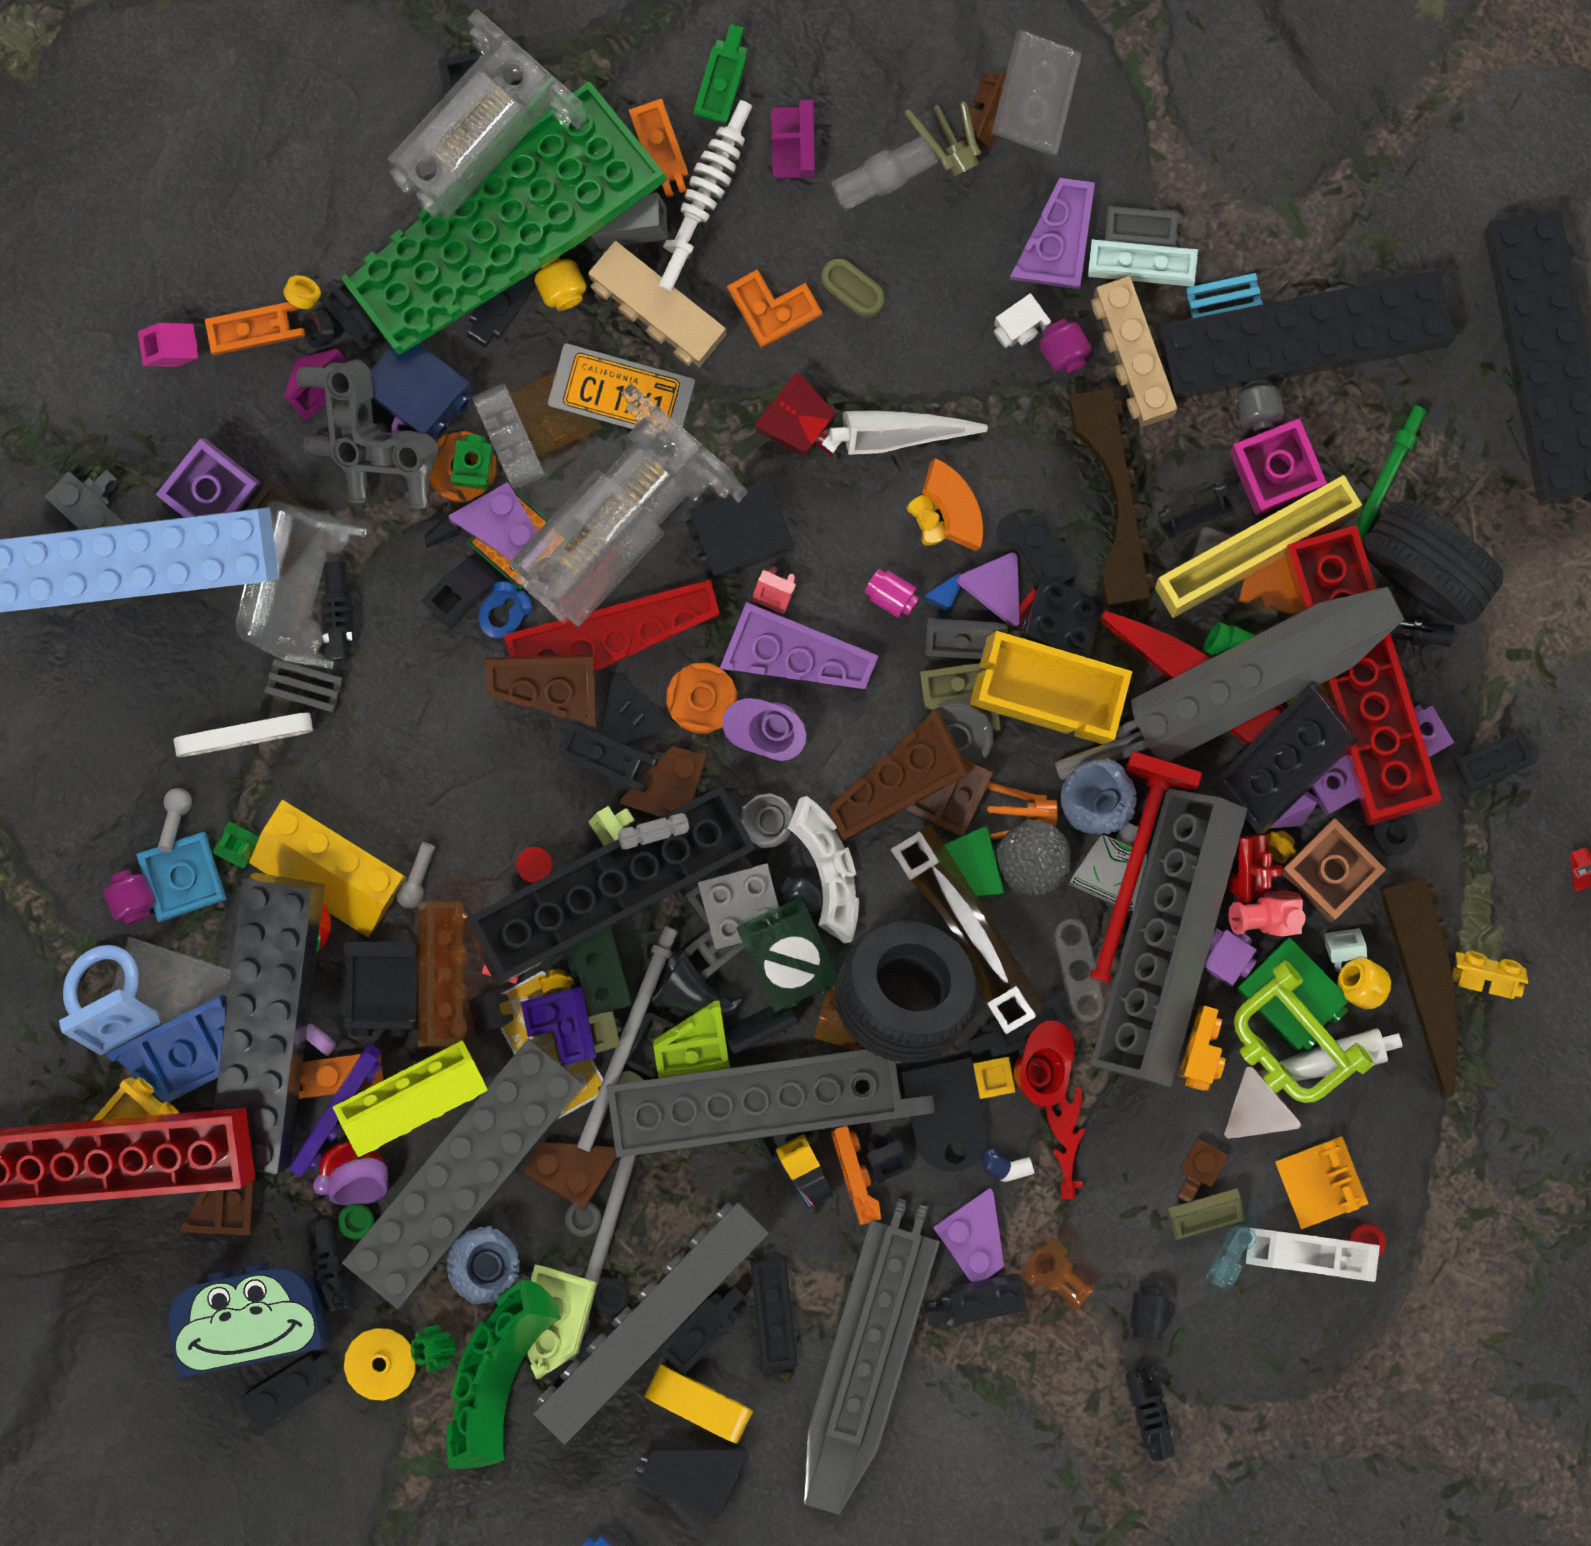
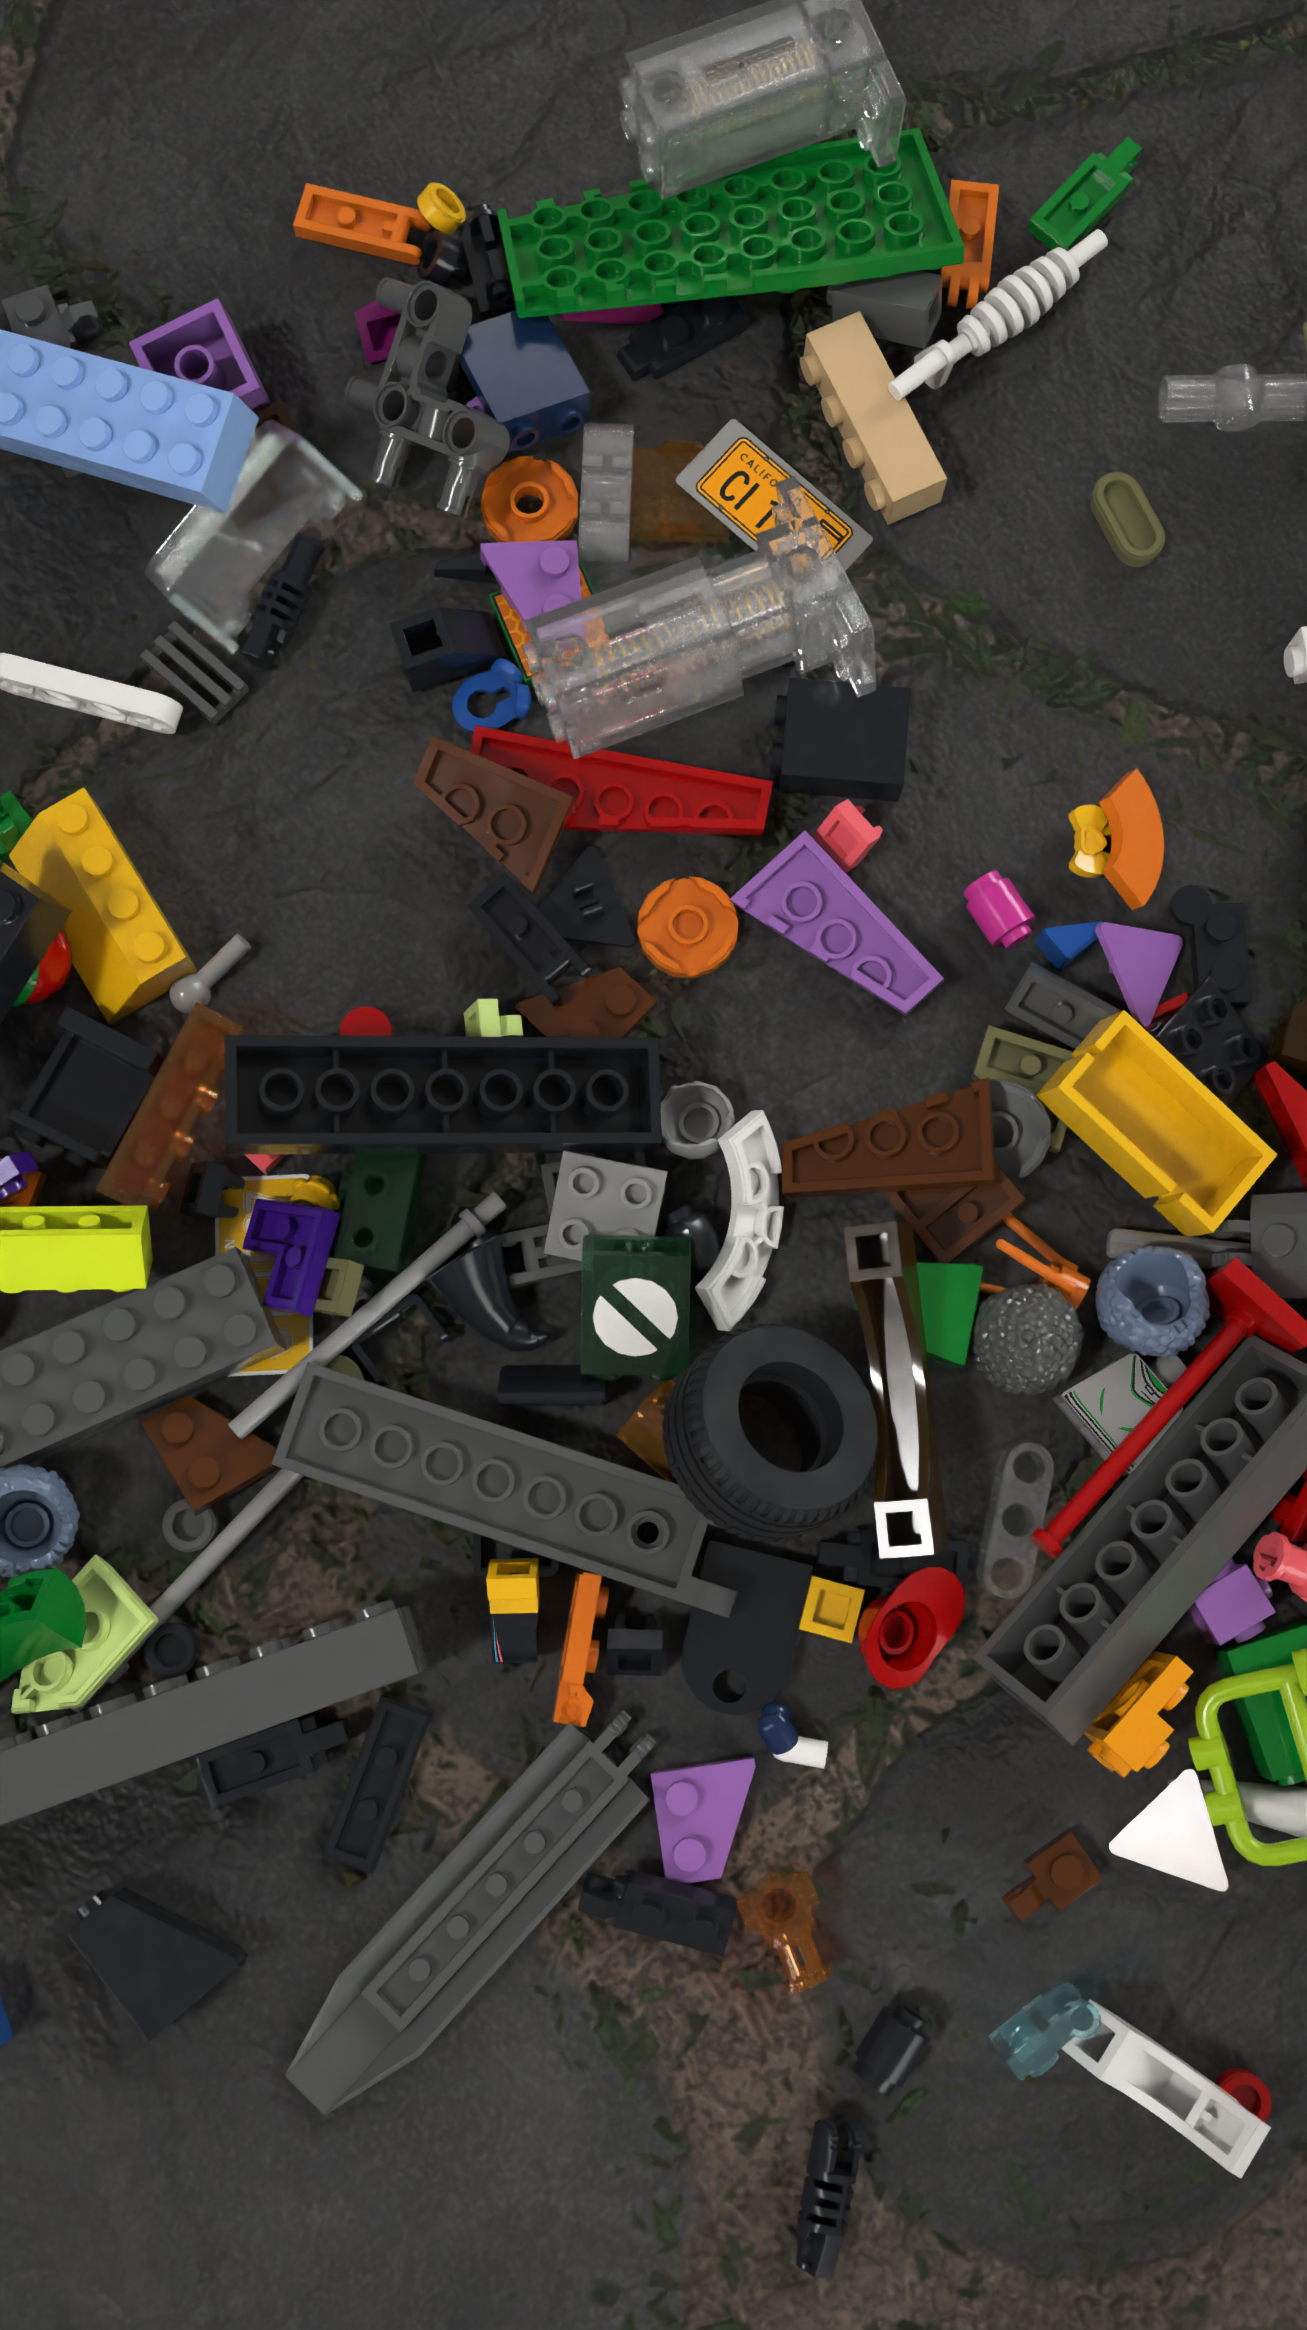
camera: 20 degrees right, 5 degrees down
dark pink brick [138,323,198,367] -> none
green brick [451,435,494,490] -> none
yellow head [534,256,587,311] -> none
light grey axle [618,813,689,849] -> none
yellow beam [644,1363,754,1444] -> none
lime wing [653,1000,730,1078] -> none
medium lavender piece [722,698,807,761] -> none
orange tile [727,269,823,349] -> none
dark red torso [755,372,843,457] -> none
magenta panel [771,100,815,179] -> none
white piece [829,411,988,455] -> none
red piece [1046,1087,1085,1200] -> none
olive tile [1168,1188,1245,1240] -> none
light orange hinge [1275,1136,1369,1230] -> none

